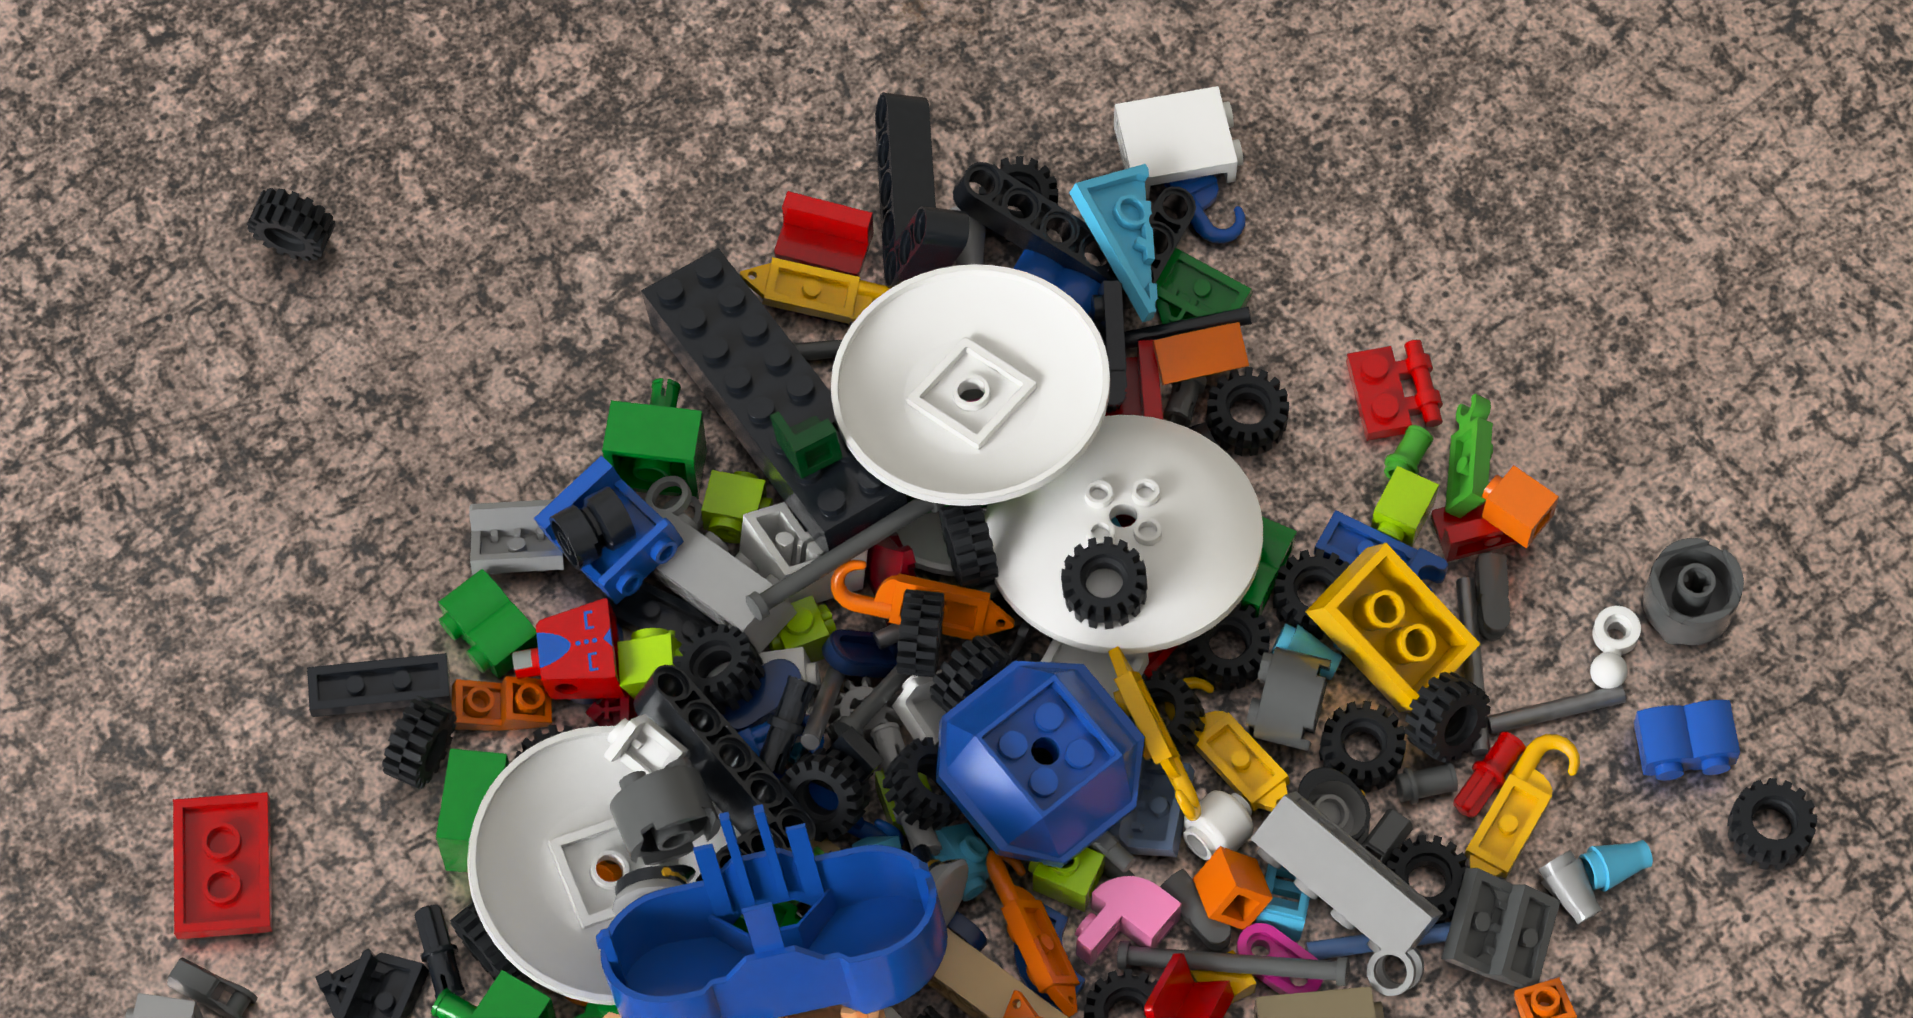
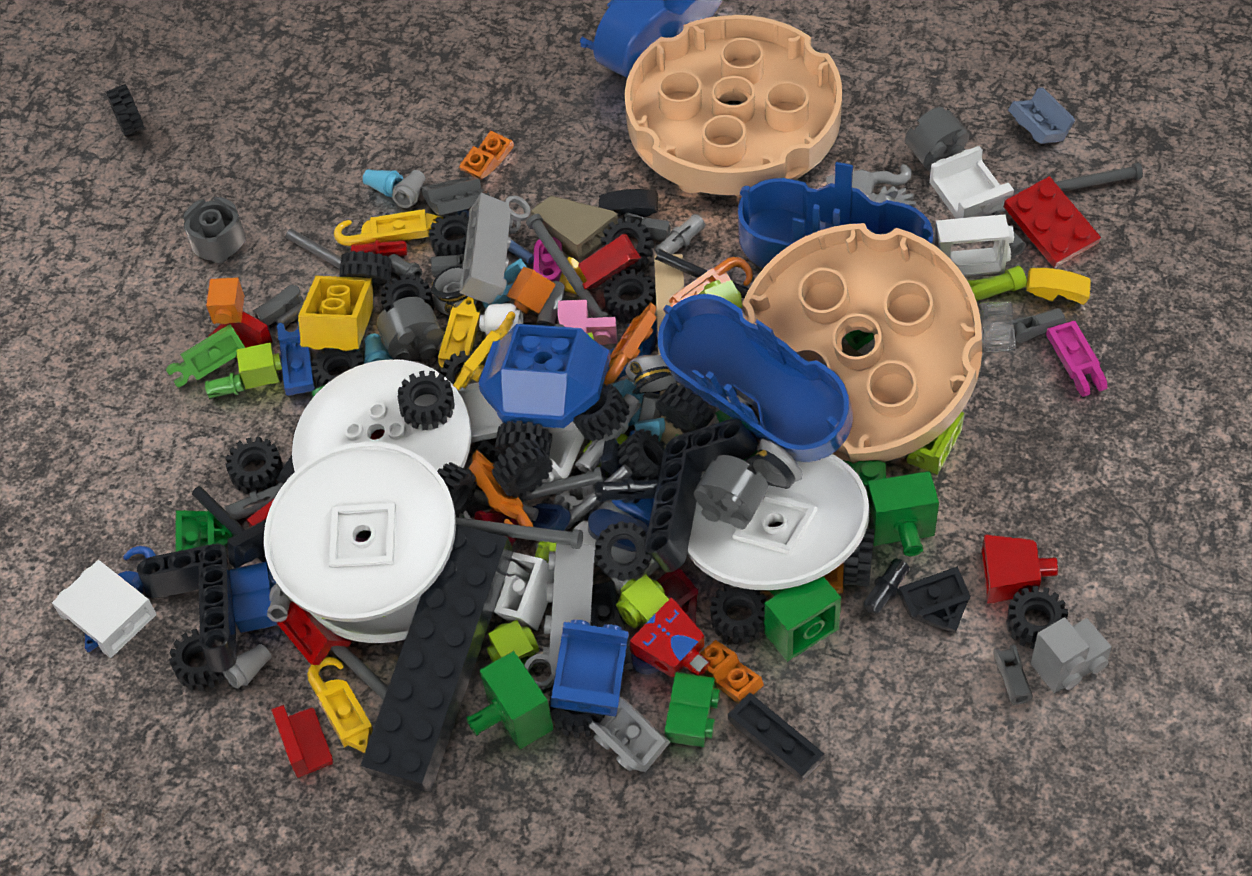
camera: 125 degrees left, 10 degrees down
red plate [173,792,273,940] -> none
black tyre [382,696,457,789] -> none
black wheel [549,486,636,570] -> none
white bracket [604,714,688,774] -> none
dark green panel [770,411,843,479] -> none
black beam [875,92,969,288] -> none
medium azure wing [1069,164,1158,322] -> none
orange slope [1152,322,1249,386] -> none
red plate [1346,339,1443,441] -> none
white plate [1590,606,1641,689] -> none
blue brick [1634,700,1740,781] -> none
black tyre [1727,778,1817,870] -> none

